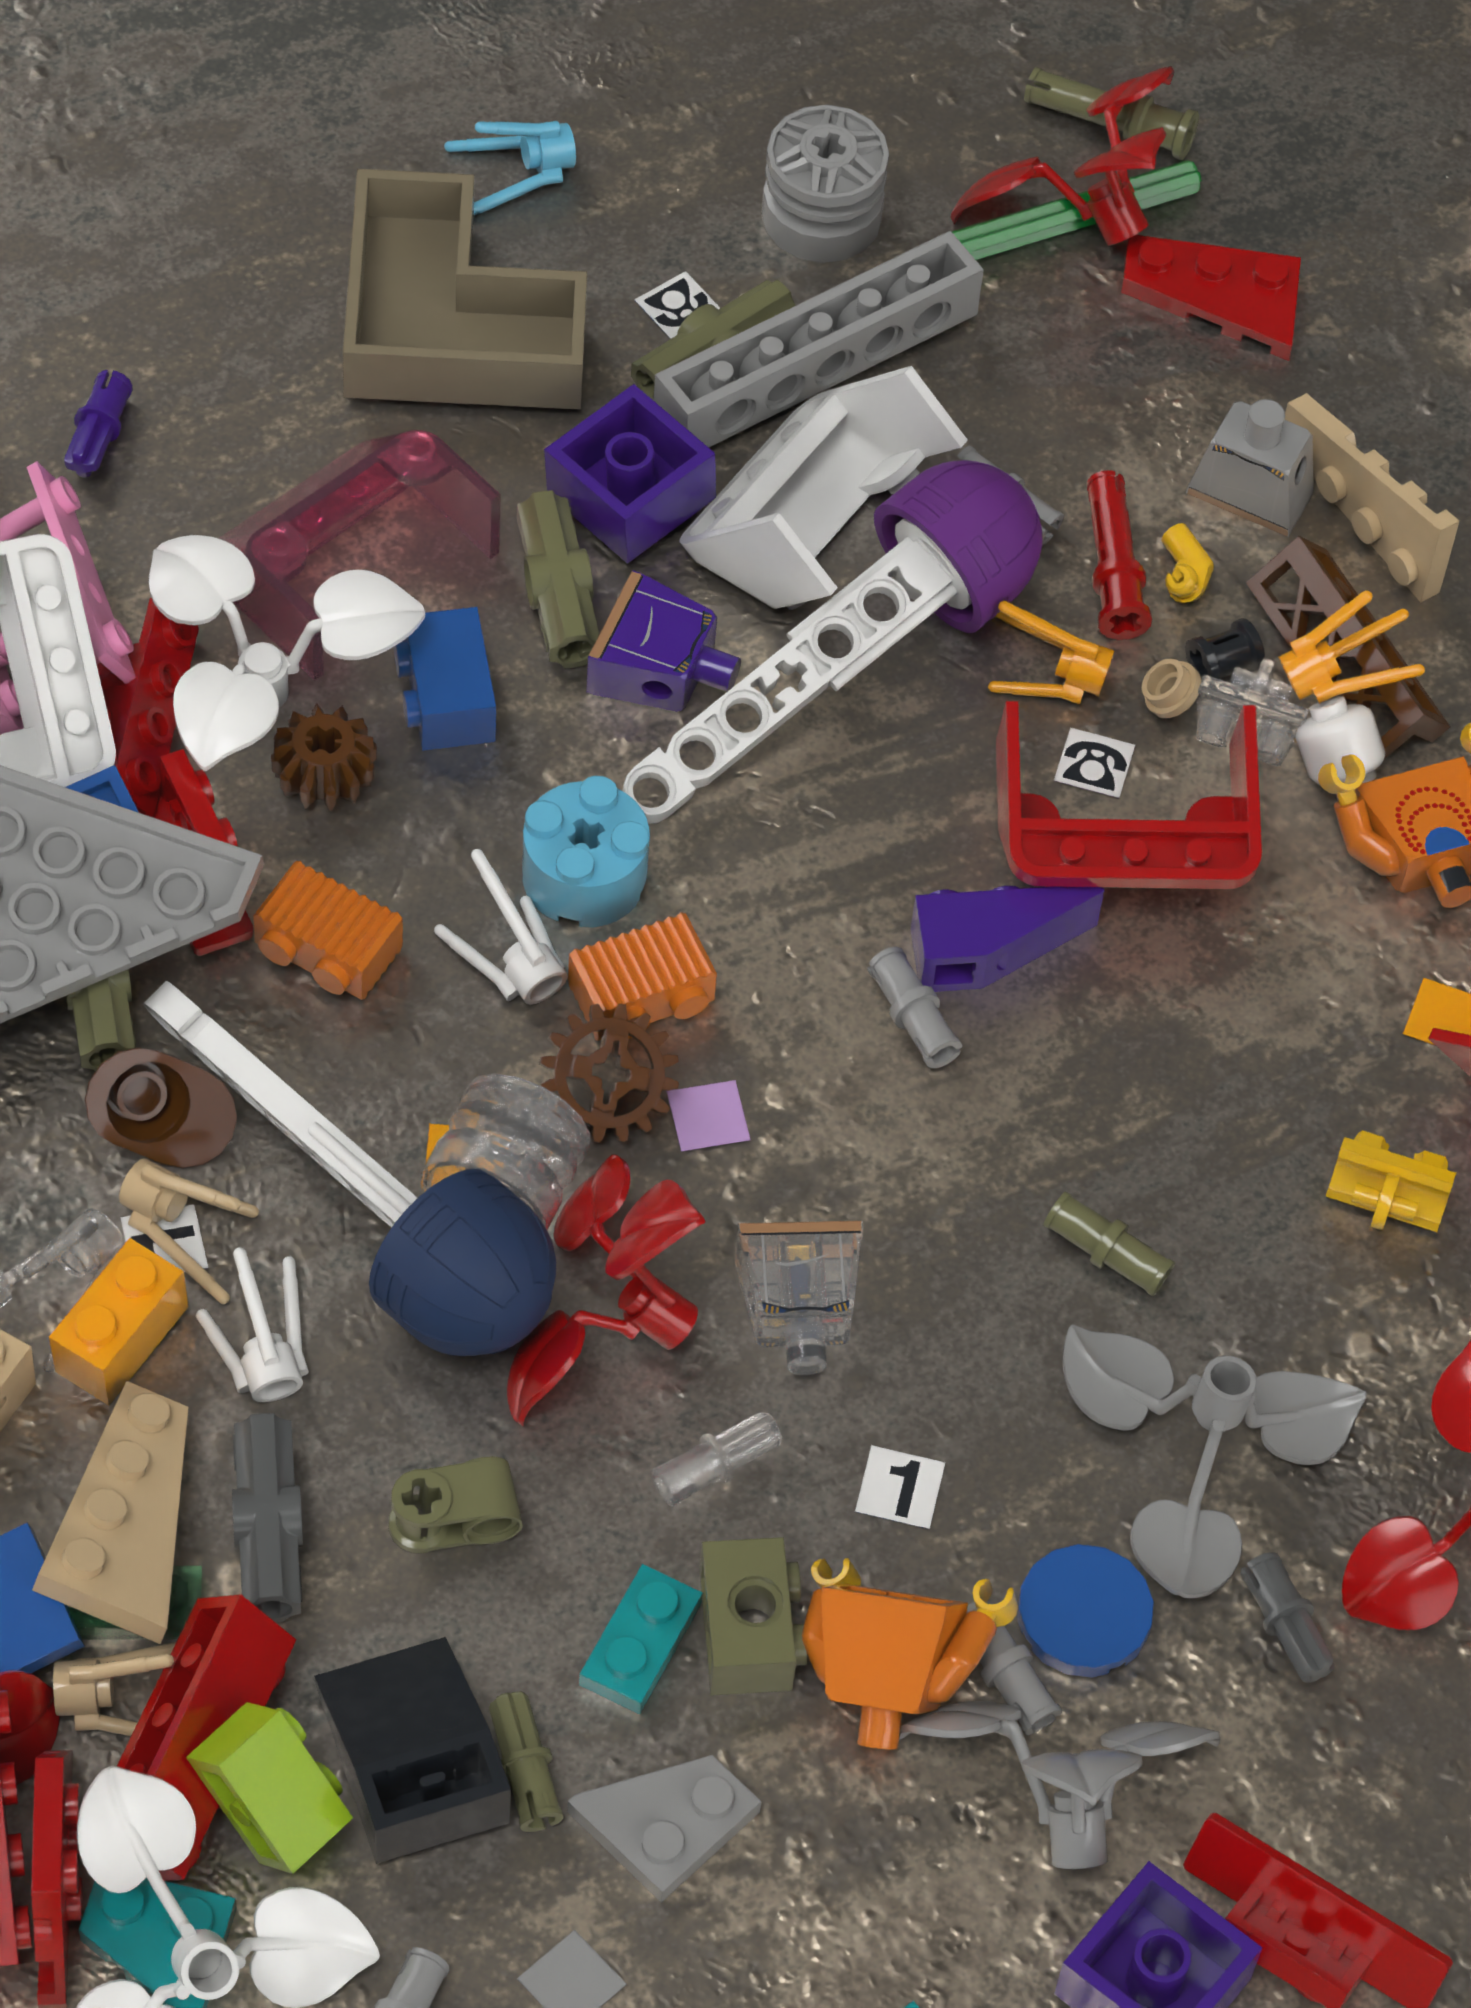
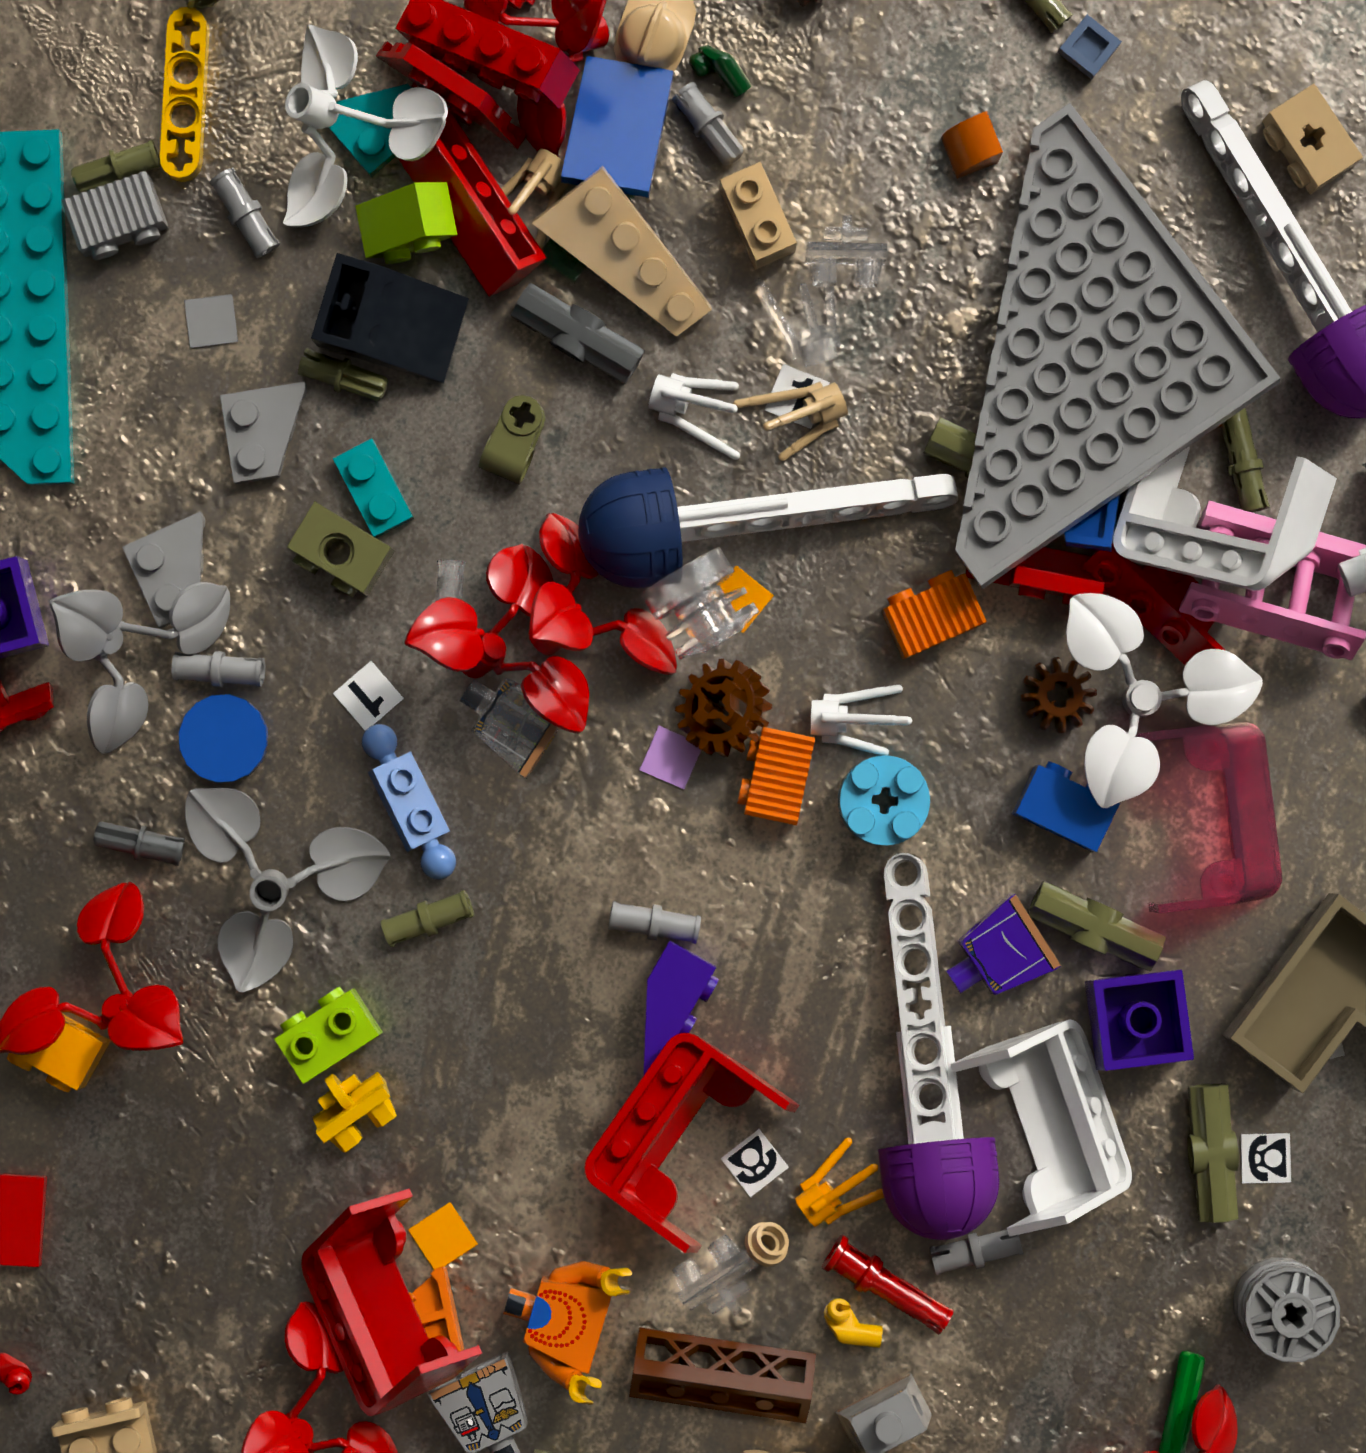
camera: 135 degrees right, 30 degrees up
light orange brick [49,1238,189,1406] -> none
reddish brown piece [85,1047,237,1168] -> none
light grey brick [654,231,984,447] -> none
orange torso [802,1558,1018,1750] -> none
black bush [1185,618,1266,689] -> none
light orange plant [1278,590,1425,704] -> none
white head [1296,696,1385,785] -> none
none -> light grey wing [122,512,205,629]
none -> lime brick [274,986,383,1084]
none -> medium blue plate [362,724,456,880]
none -> red plant [404,544,589,734]

